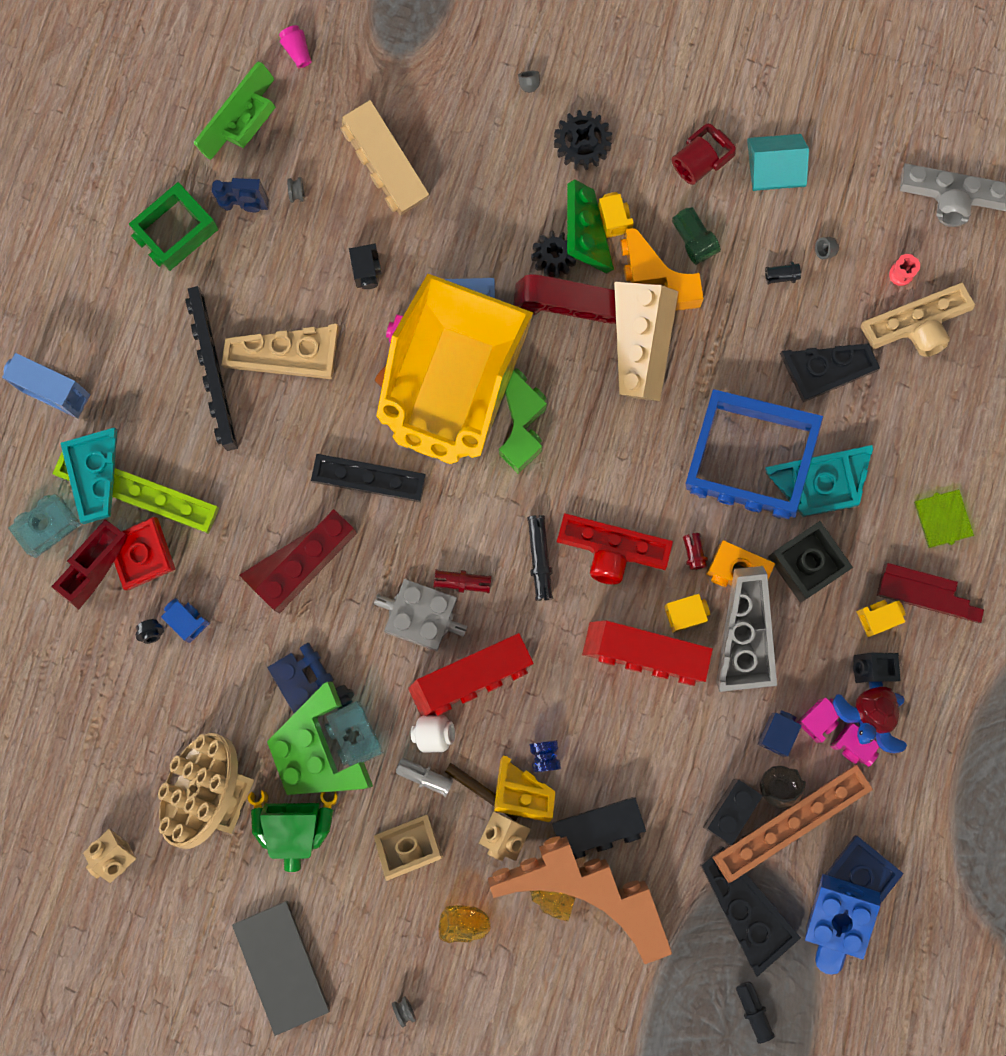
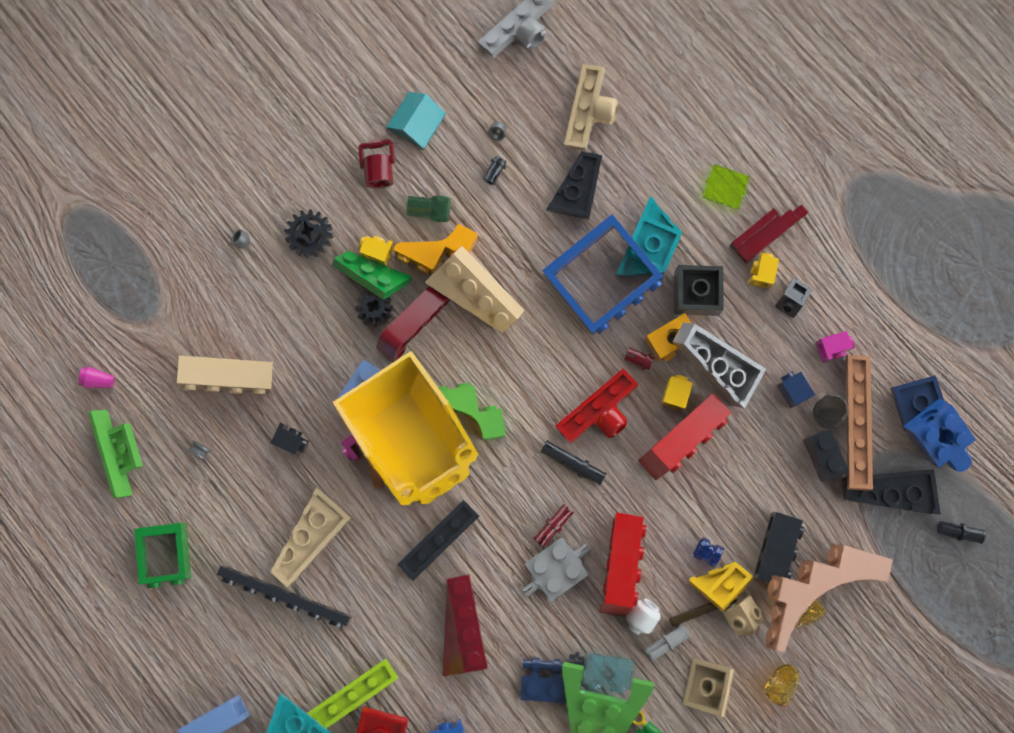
camera: 60 degrees left, 0 degrees up
dark blue plate [212,178,269,213] -> none
dark pink brick [797,697,839,743] -> none
animal [833,682,907,753] -> none
coral bush [889,254,920,286] -> none

